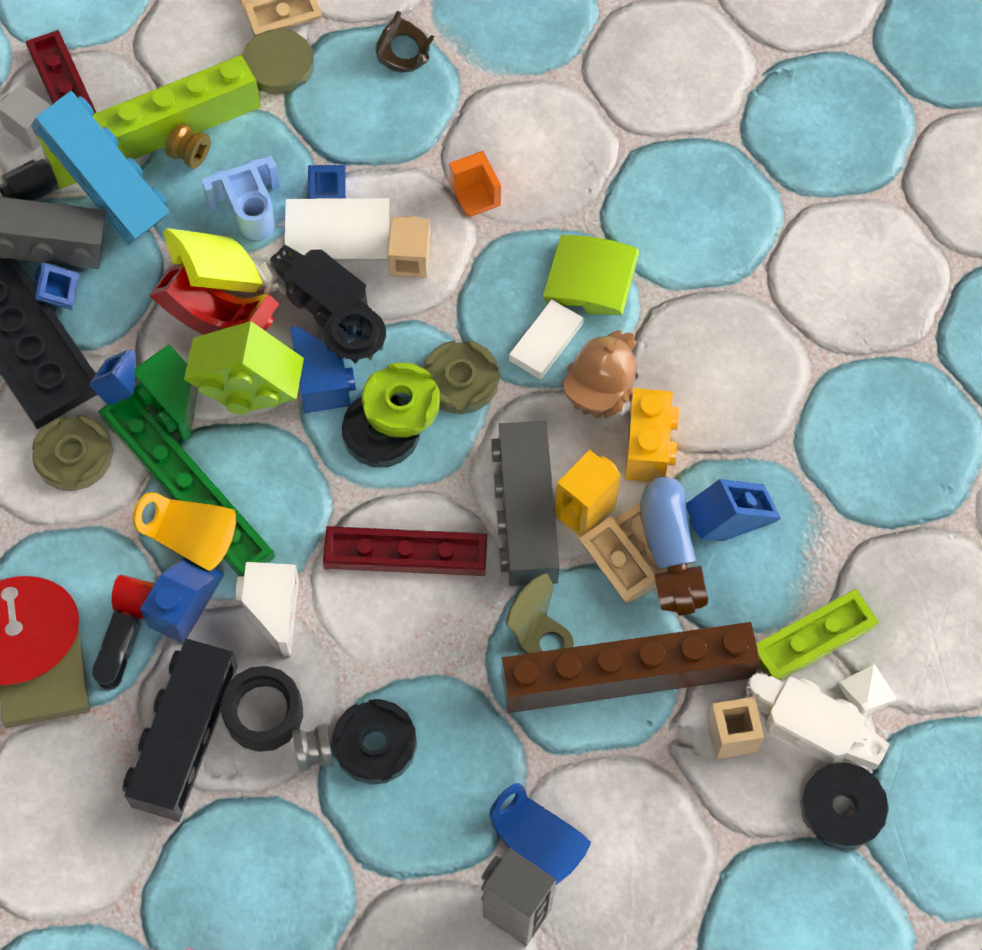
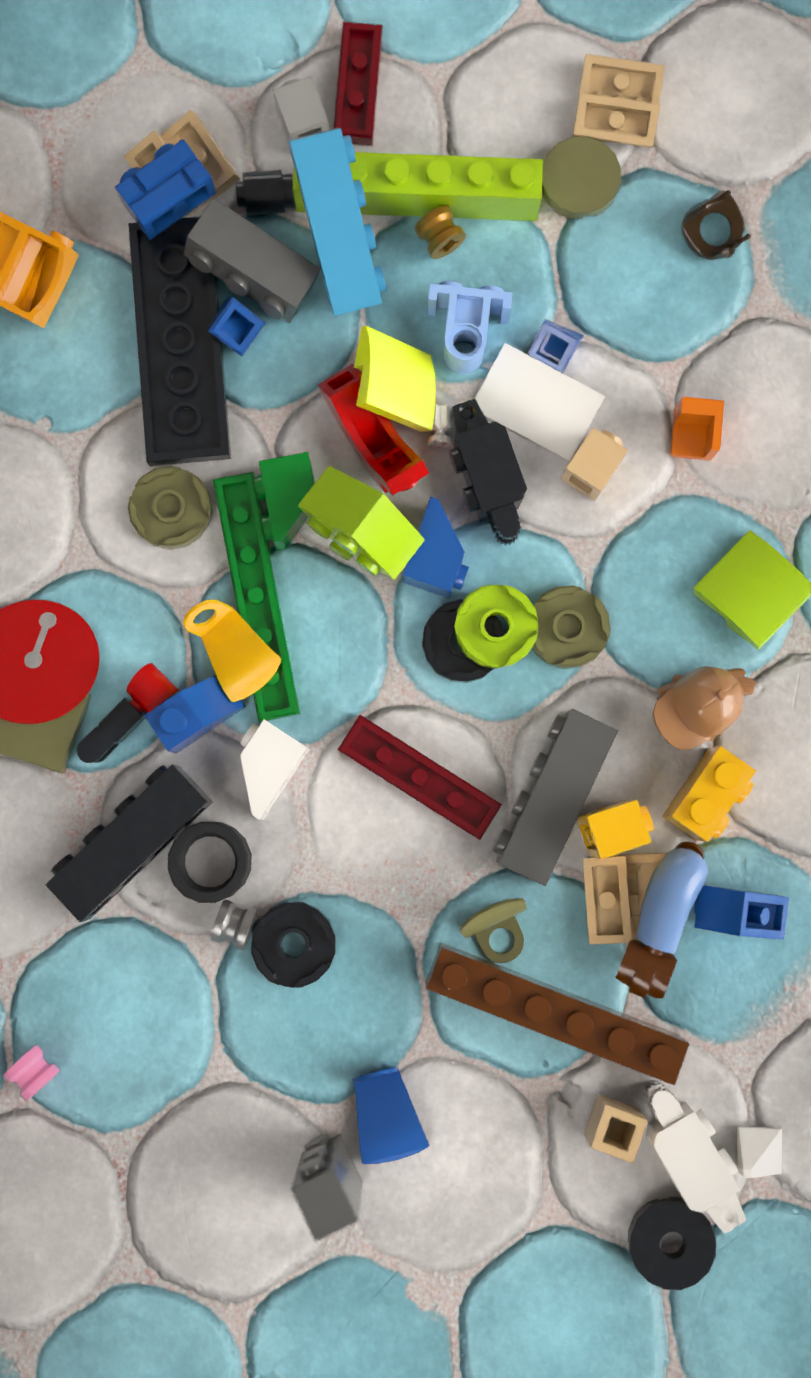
camera: 30 degrees right, 20 degrees up
blue slope [89,349,135,405] -> none
black gear [323,306,386,364] -> none
white tile [509,299,583,380] -> none
lime plate [756,589,879,681] -> none

